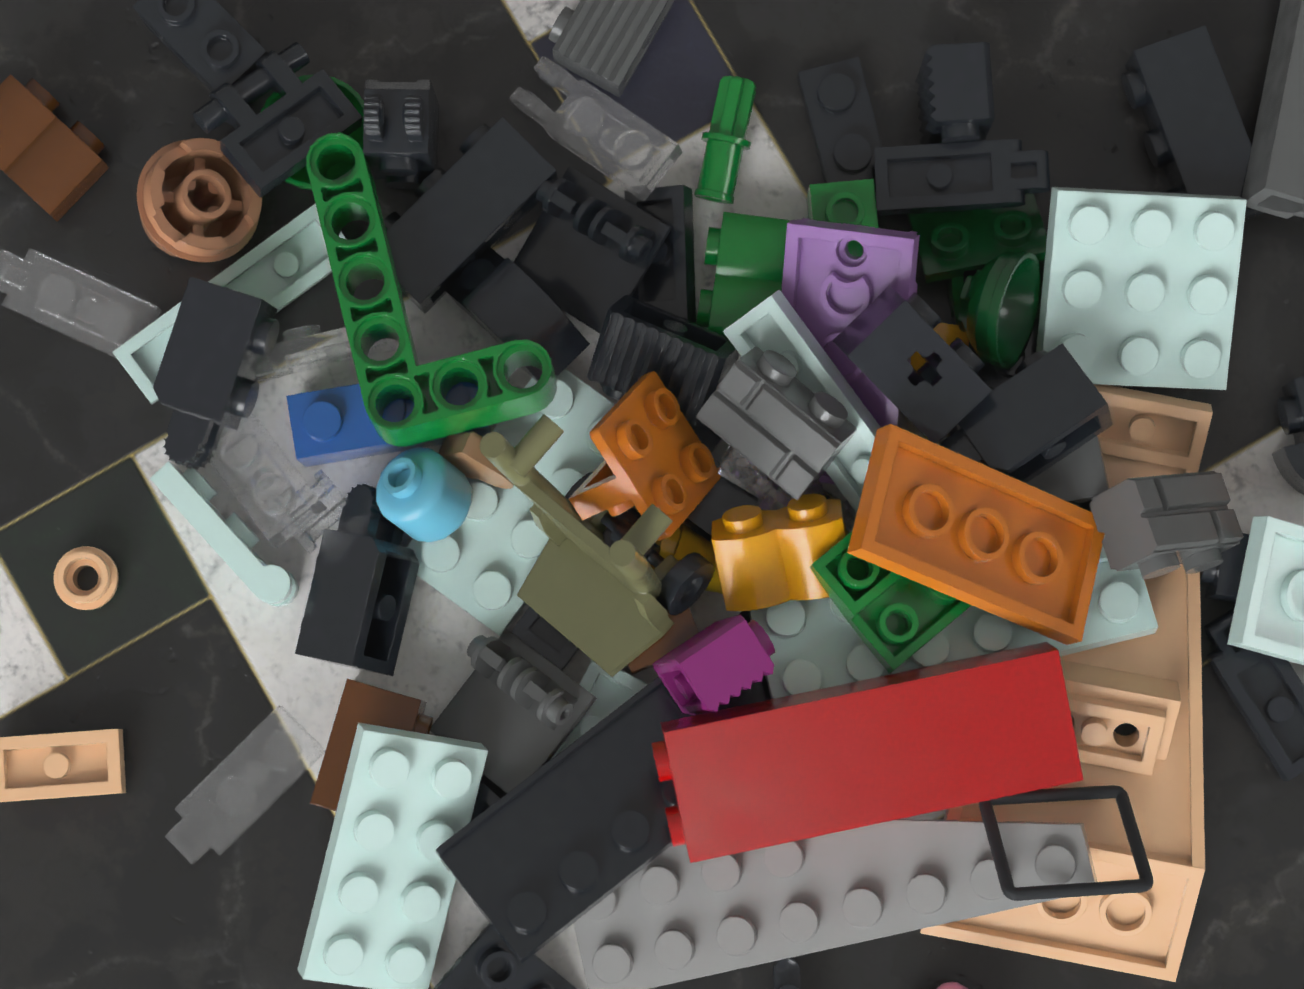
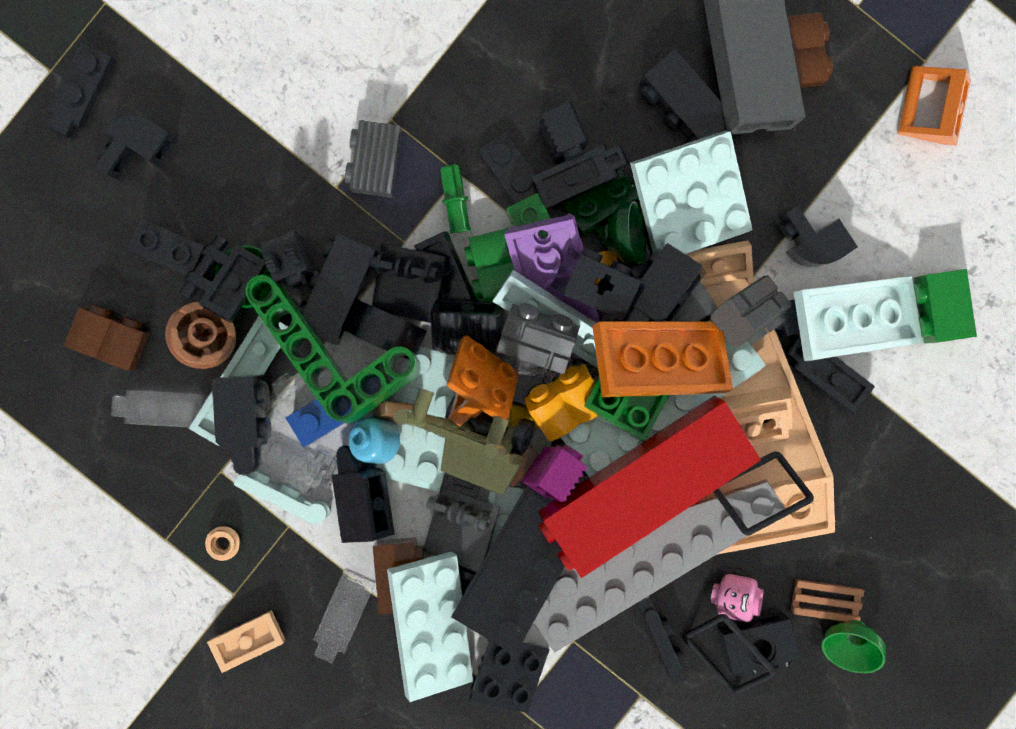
camera: 25 degrees left, 5 degrees up
clear hinge [510,56,683,201] -> none

